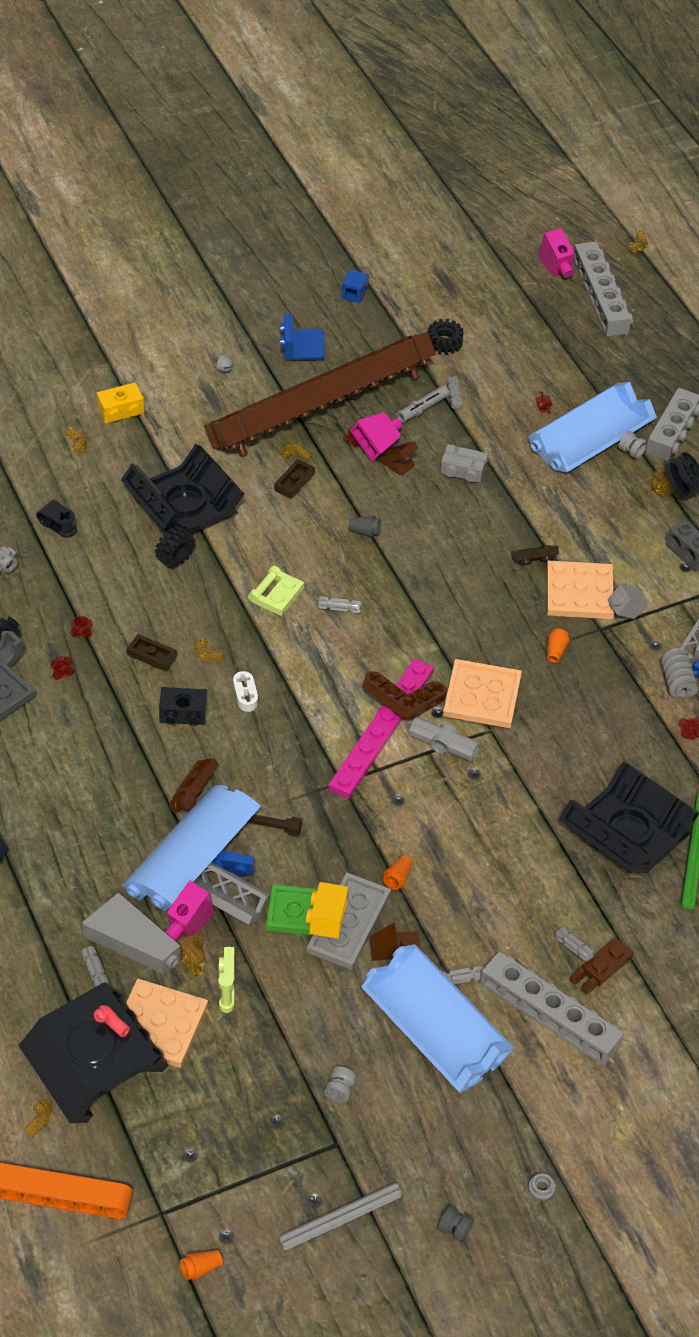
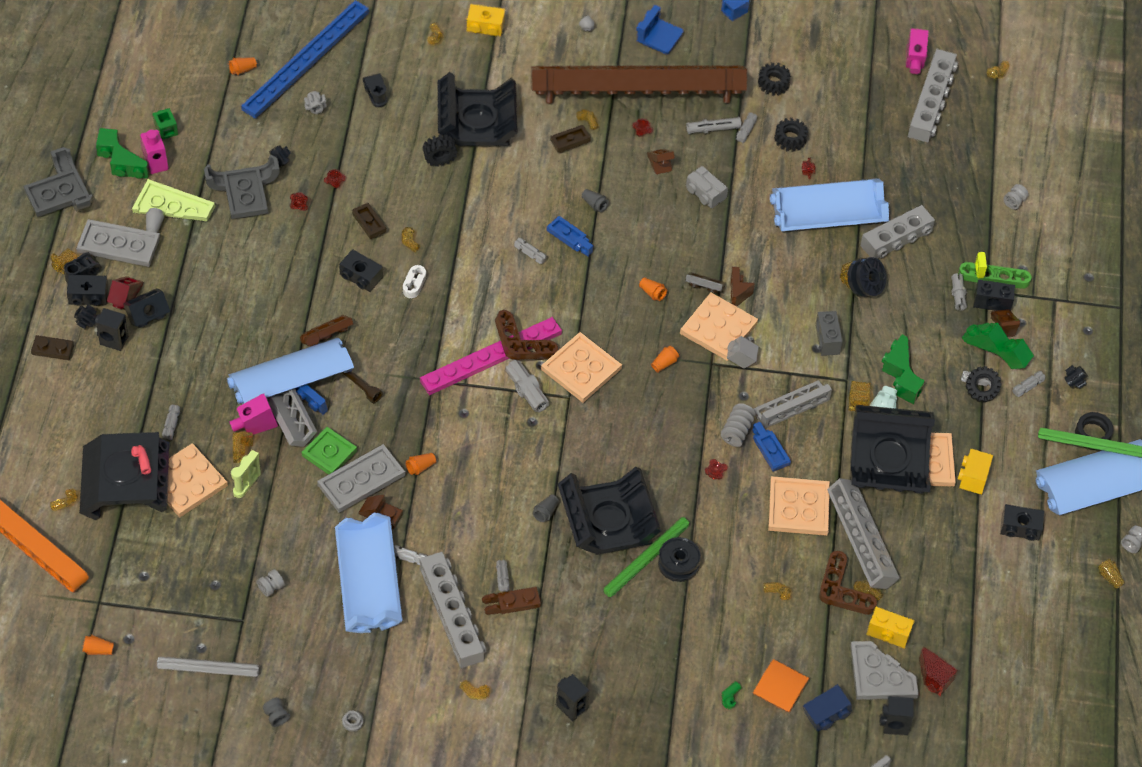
camera: 30 degrees right, 5 degrees up
light grey slope [82,893,181,974] -> none
yellowish green plate [248,566,304,616] -> none
yellow brick [306,882,349,939] -> none
dark pink torso [350,413,402,462] -> none
light grey wheel [618,431,648,459] -> none
none -> clear yellow arm [459,680,490,700]
none -> dark grey cone [533,495,559,522]
none -> blue hinge [546,216,593,256]
none -> orange cone [639,277,667,301]
none -> reddish brown slope [731,267,755,307]
none -> black tyre [774,118,808,152]

